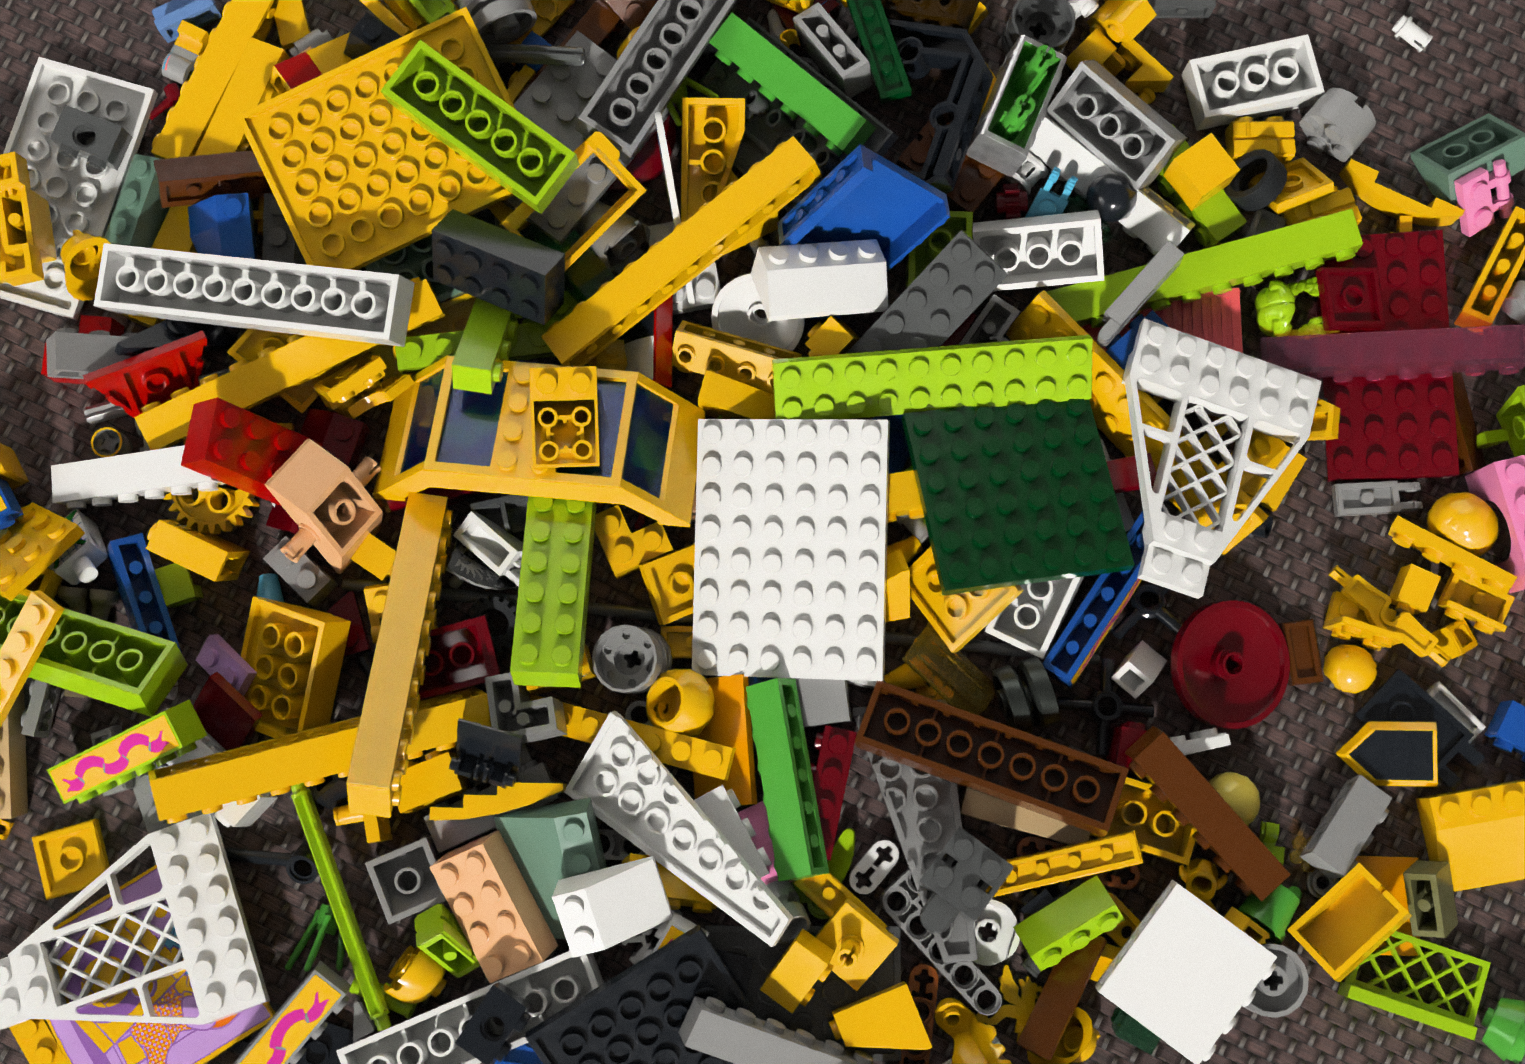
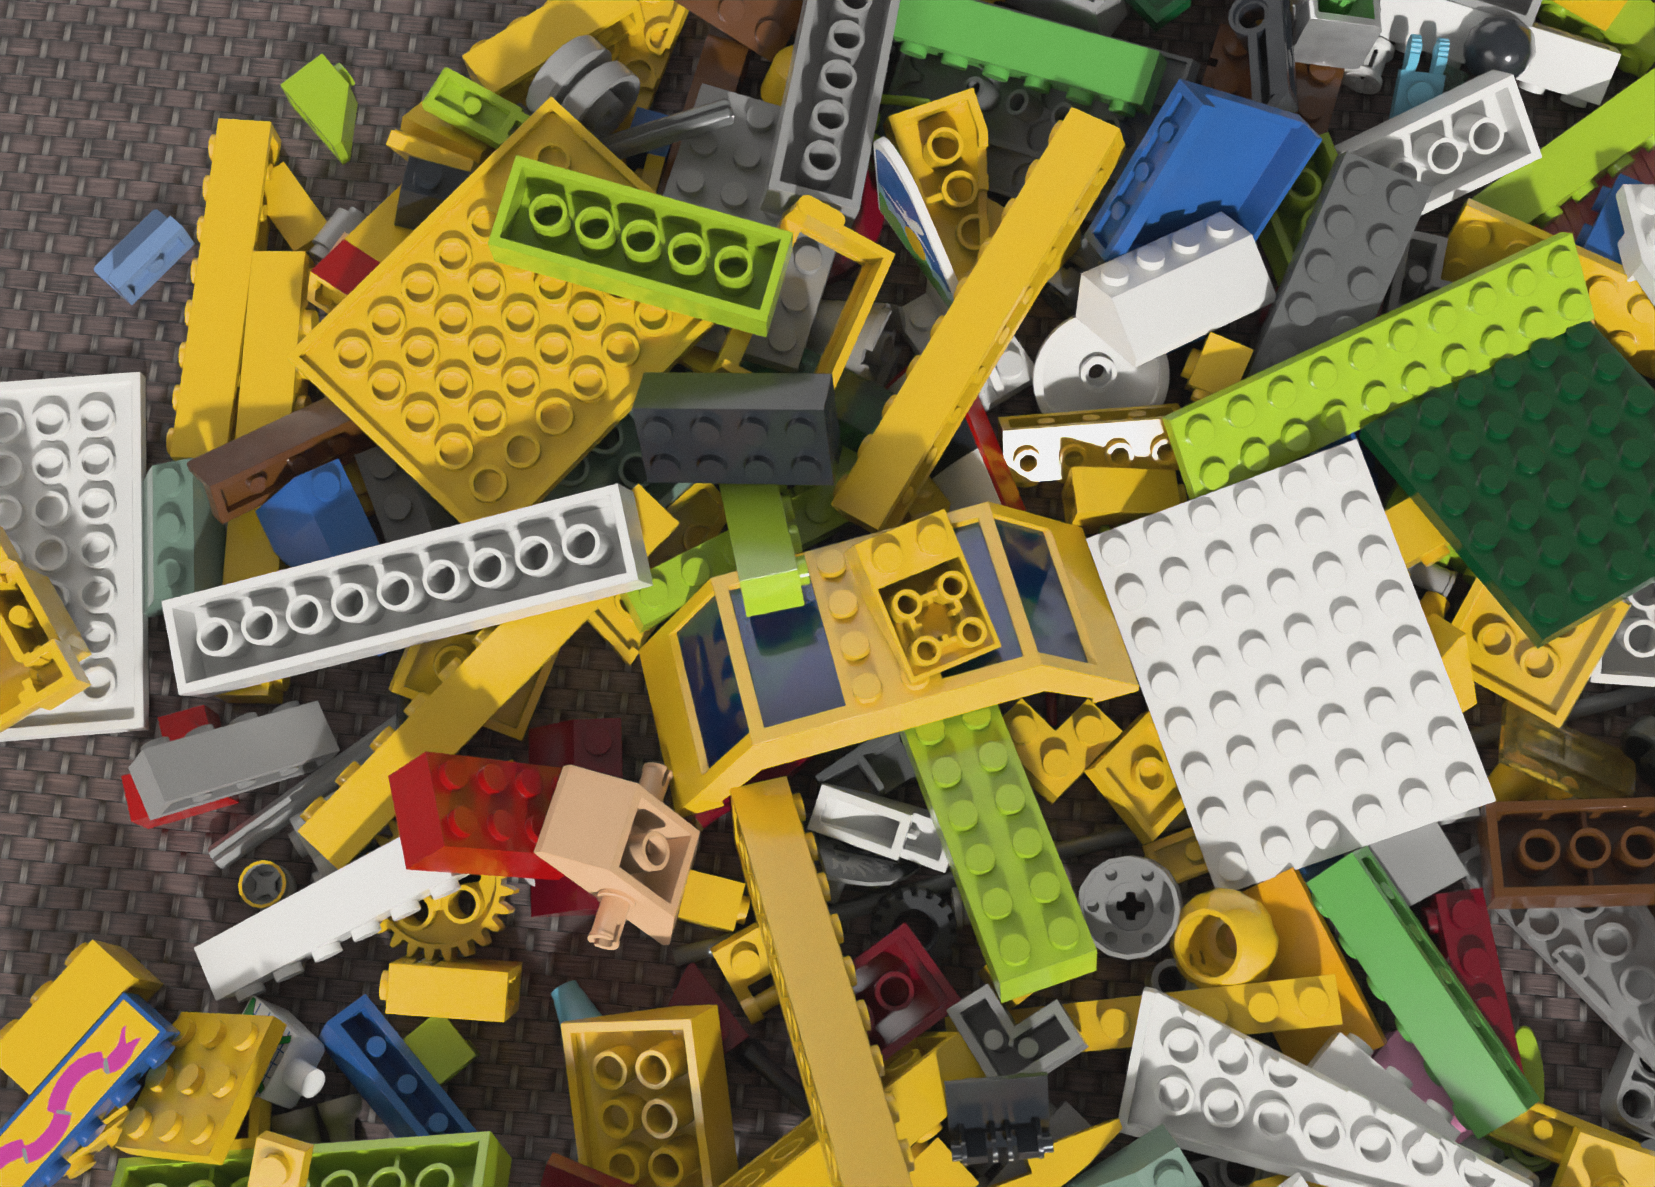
camera: 20 degrees left, 5 degrees down
dark grey brick [50,105,133,170] -> none
yellow piece [60,229,111,301] -> none
red wing [82,330,207,419] -> none
black wing [115,319,237,356] -> none
dark red hand [149,83,181,120] -> none
leg [162,20,209,85] -> none
lavender plate [196,634,257,696] -> none
light grey brick [263,536,339,607] -> none
yellow plate [313,353,387,410] -> none
yellow tile [335,374,415,419] -> none
white beam [849,840,899,894] -> none
dark red gear [994,183,1028,220] -> none
light grey hinge [1097,241,1184,347] -> none

